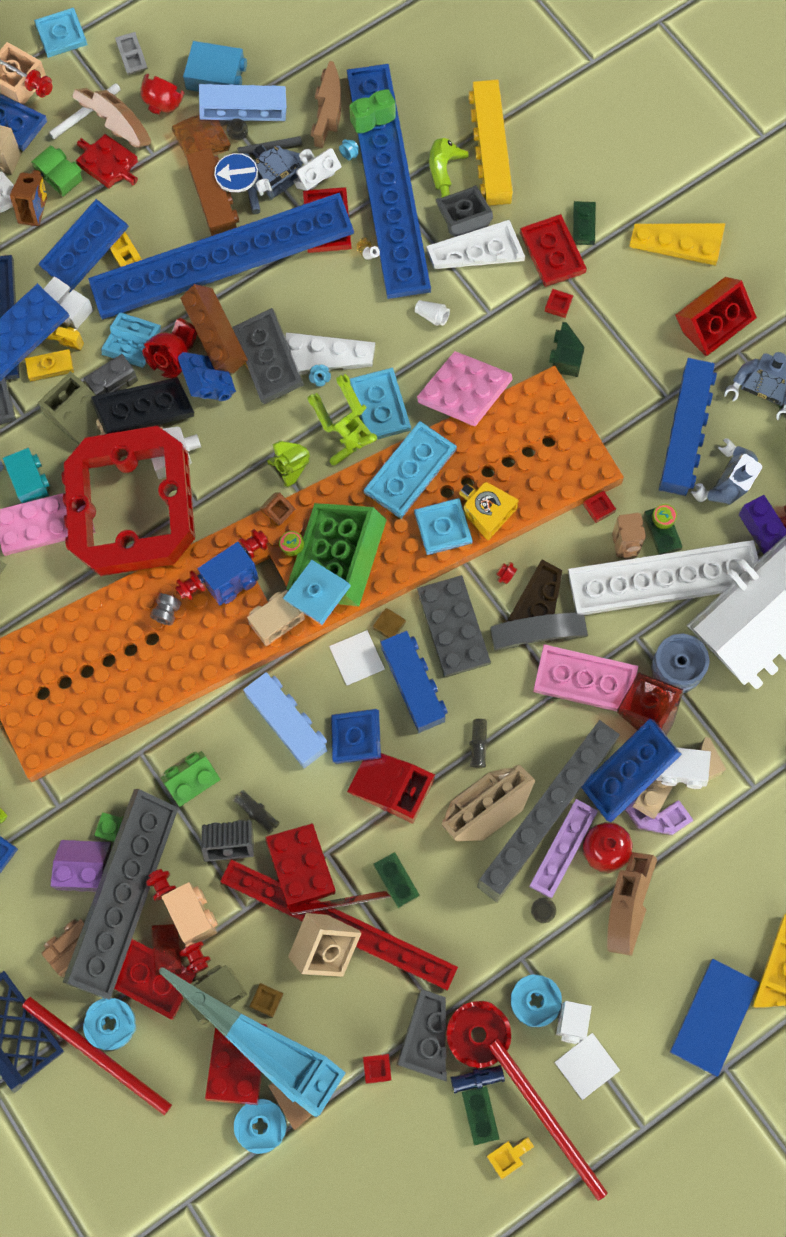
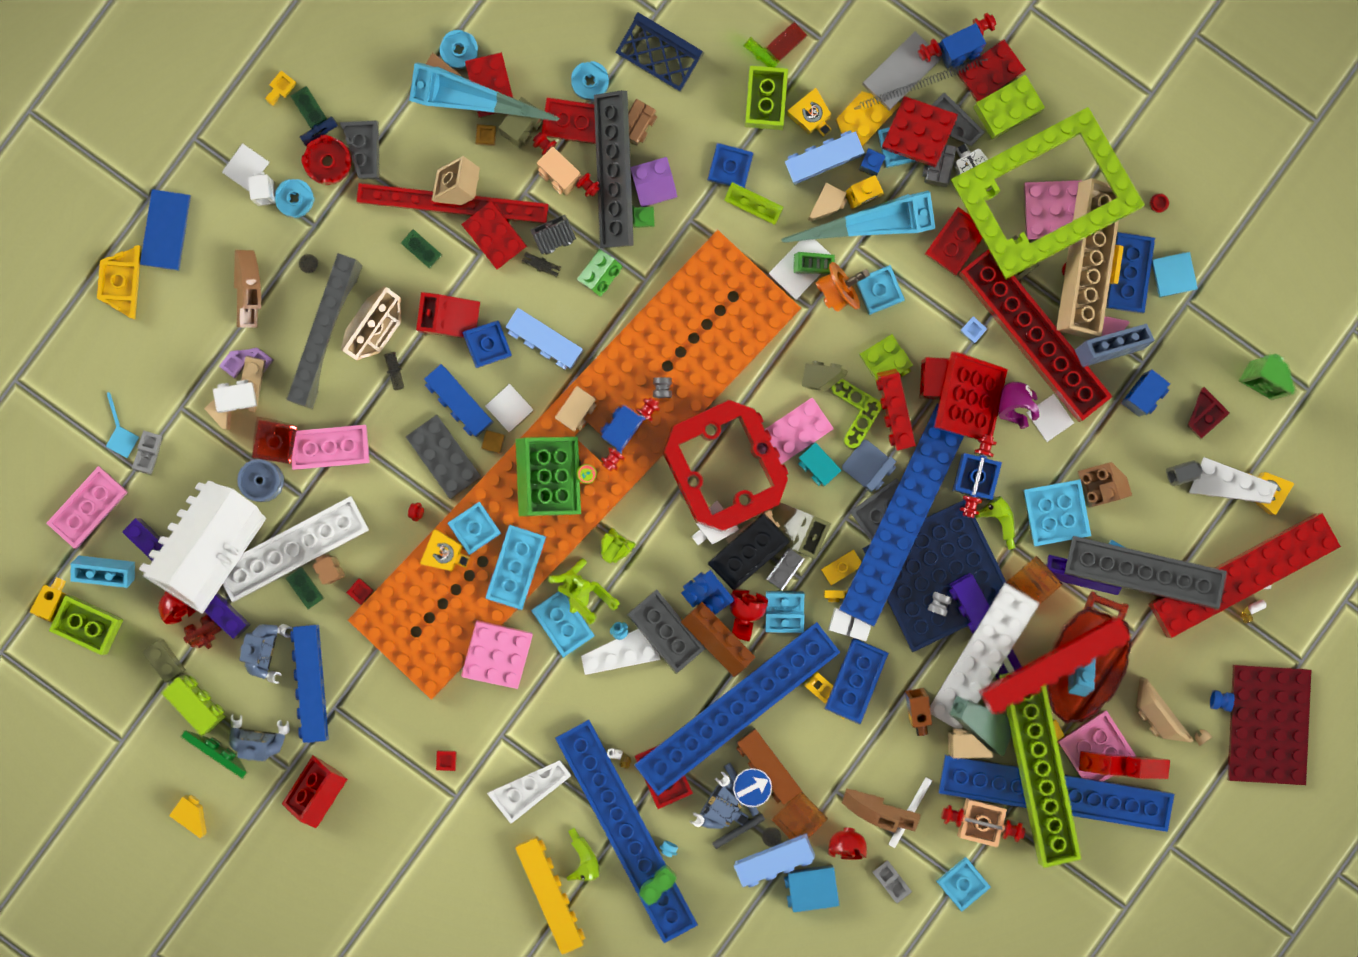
camera: 155 degrees right, 15 degrees up
red piece [22,997,172,1116] -> none
bright green brick [31,145,82,197] -> none
red plate [76,134,138,189] -> none
clear red plate [151,924,182,975] -> none
dark orange slope [259,492,295,526] -> none
medium azure plate [283,560,351,625] -> none
red sticker [288,891,391,915] -> none
white bracket [293,148,342,191] -> none
medium nougat slope [311,61,341,148] -> none
red plate [363,1054,392,1084] -> none
white cone [415,300,450,326] -> none
dark grey slope [436,185,493,237] -> none
red piece [488,1038,608,1201] -> none
dark grey slope [490,613,588,651] -> none
dark brown wing [507,559,563,643] -> none
red plate [520,214,587,287] -> none
lavender plate [529,799,598,899] -> none
clear green slope [549,322,585,377] -> none
clear green plate [572,201,596,245] -> none
blue tile [581,718,682,823] -> none
red cylinder [582,822,633,873] -> none
yellow wing [629,223,725,266] -> none
lime tile [652,504,677,529] -> none

